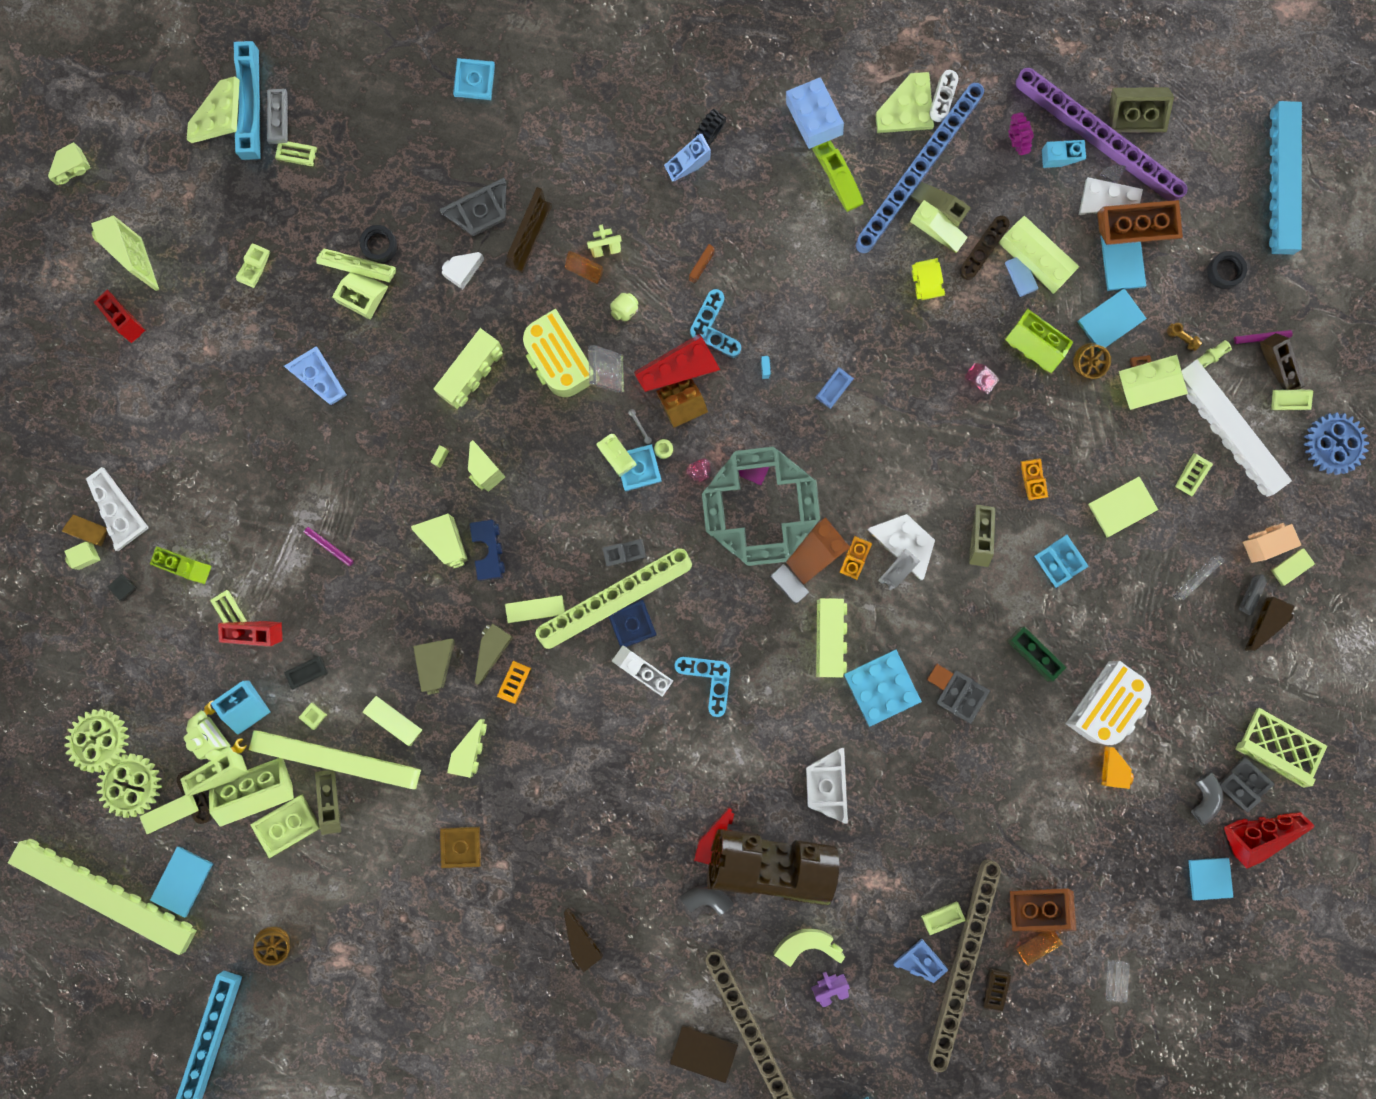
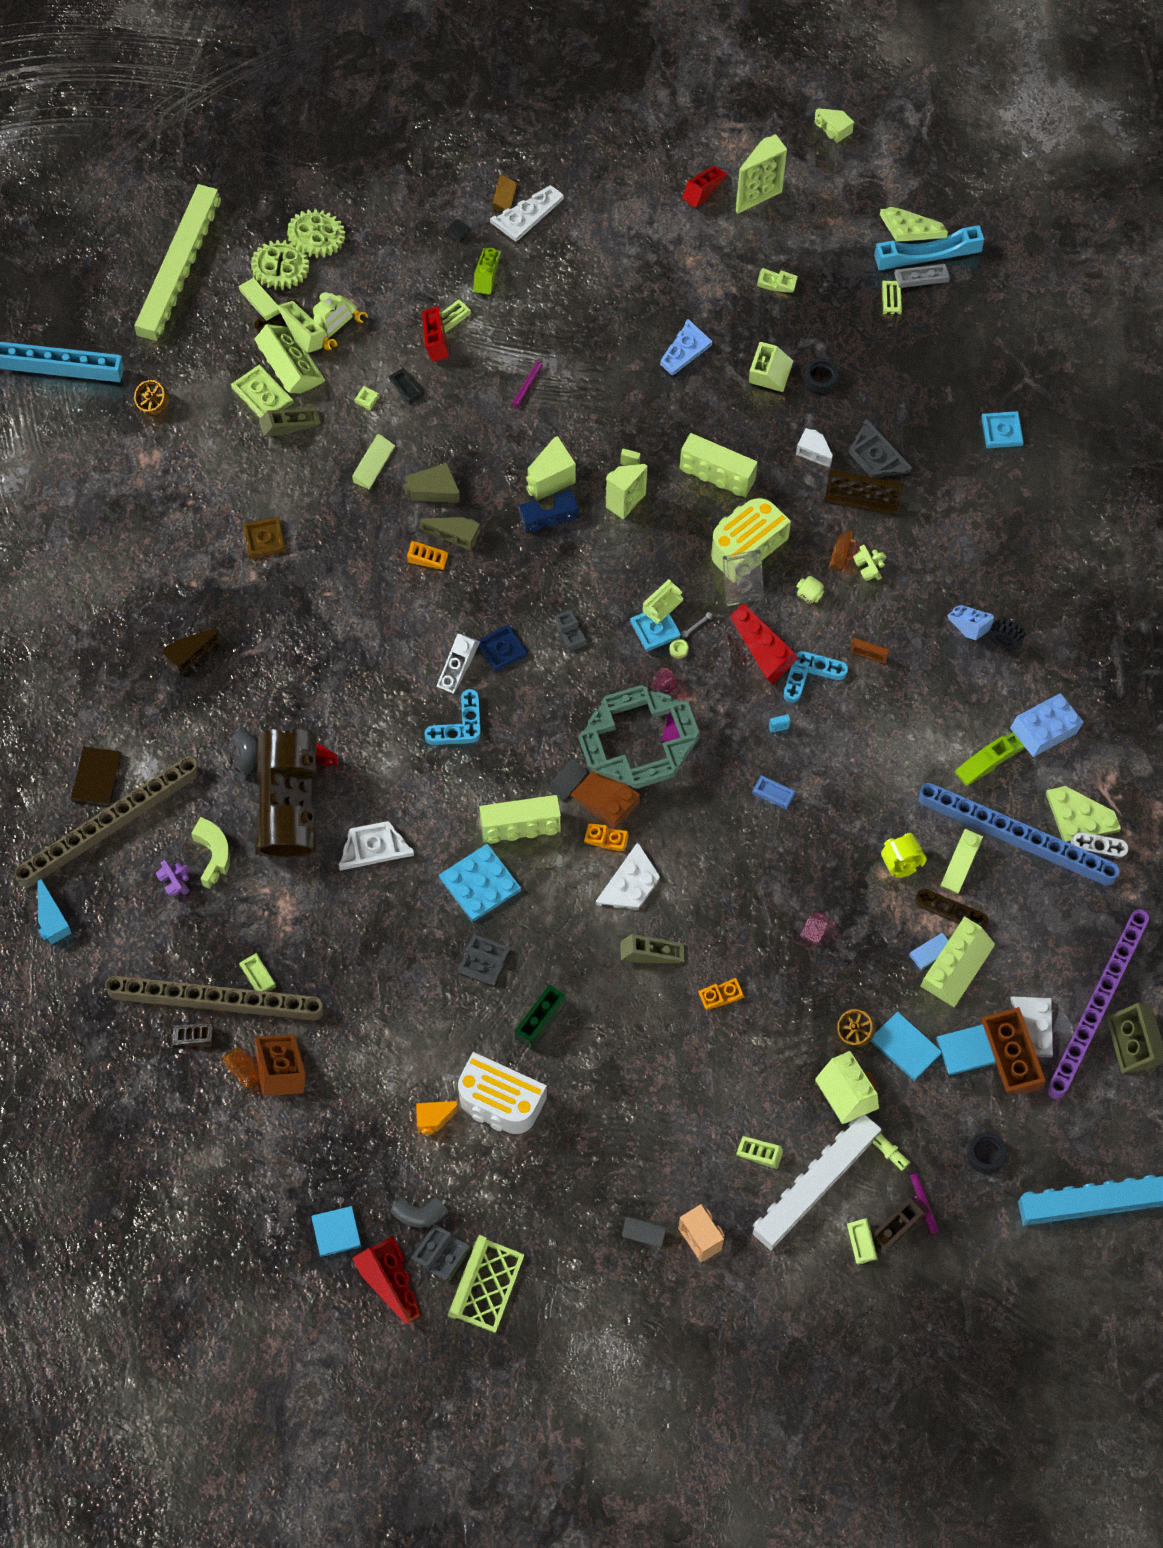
camera: 80 degrees right, 20 degrees down
yellowish green brick [65,542,100,570] -> none
medium azure tile [150,846,213,918] -> none
medium azure slope [210,681,270,735] -> none
yellowish green beam [249,730,421,789] -> none
yellowish green tile [317,249,396,282] -> none
yellowish green slope [447,719,487,778] -> none
yellowish green tile [505,595,565,623] -> none
yellowish green beam [535,549,692,649] -> none
pearl gold slope [656,378,708,428] -> none
light grey hinge [878,549,920,591] -> none
medium blue wing [893,939,948,983] -> none
olive slope [911,181,971,228] -> none
dark orange tile [927,664,953,690] -> none
lime slope [1005,309,1073,373] -> none
magenta gear [1008,112,1034,156] -> none
medium azure slope [1034,534,1089,588] -> none
medium azure slope [1042,140,1086,168] -> none
yellowish green tile [1088,477,1158,537] -> none
clear tile [1106,960,1129,1003] -> none
pearl gold bar [1167,323,1202,351] -> none
clear tile [1173,555,1224,600] -> none
dark brown slope [1245,596,1295,651] -> none
yellowish green tile [1271,548,1315,586] -> none
medium blue gear [1304,413,1369,475] -> none

